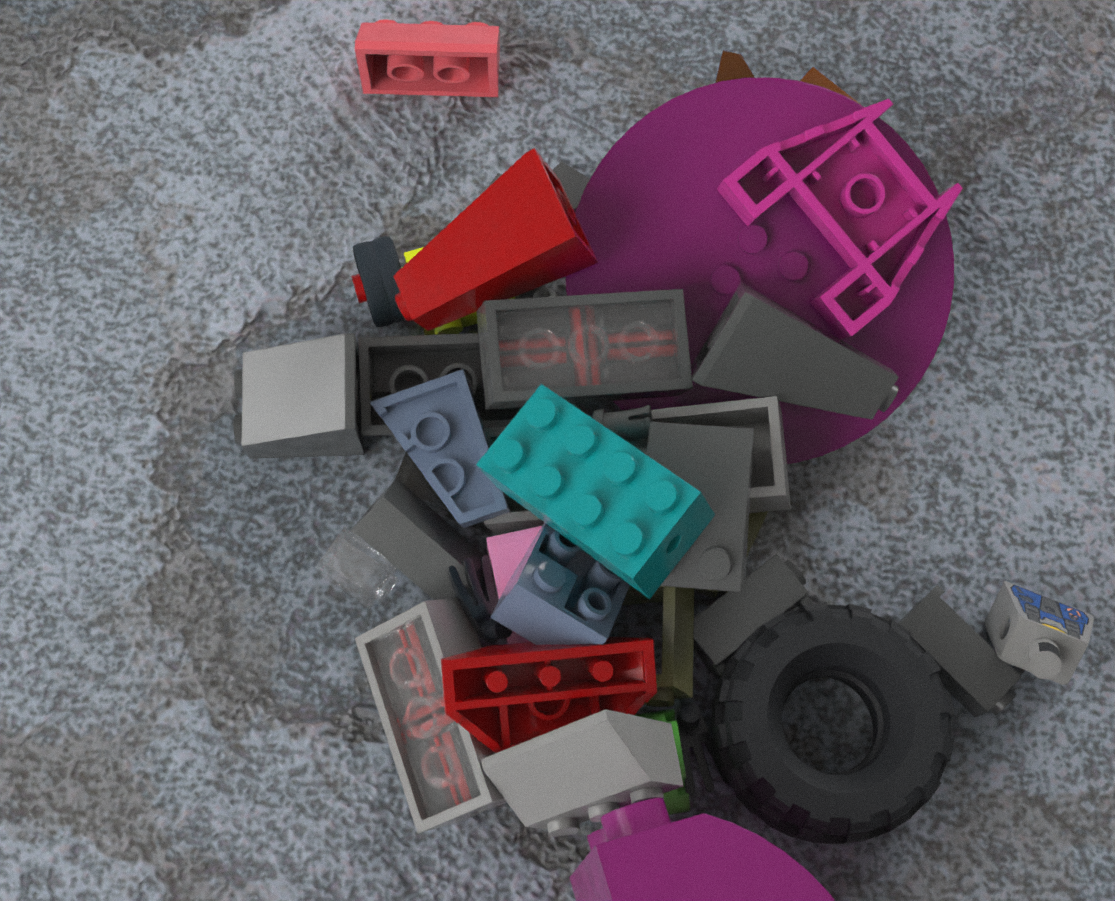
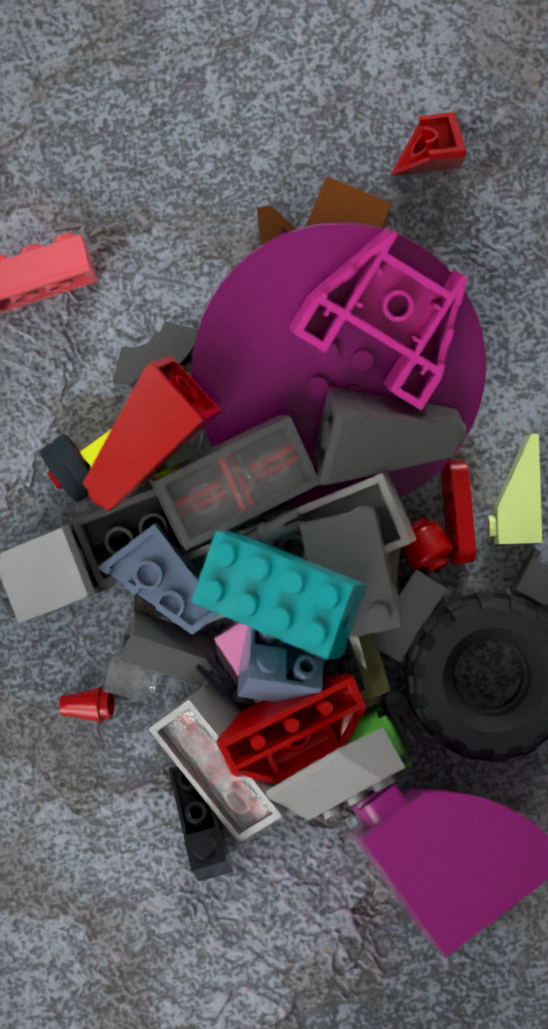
camera: 15 degrees left, 15 degrees up
none -> red cone [59,687,115,723]
none -> black slope [168,766,233,881]
none -> red slope [390,112,466,176]
none -> red head [400,518,453,573]
none -> red beam [441,459,476,565]
none -> yellowish green slope [487,434,542,544]

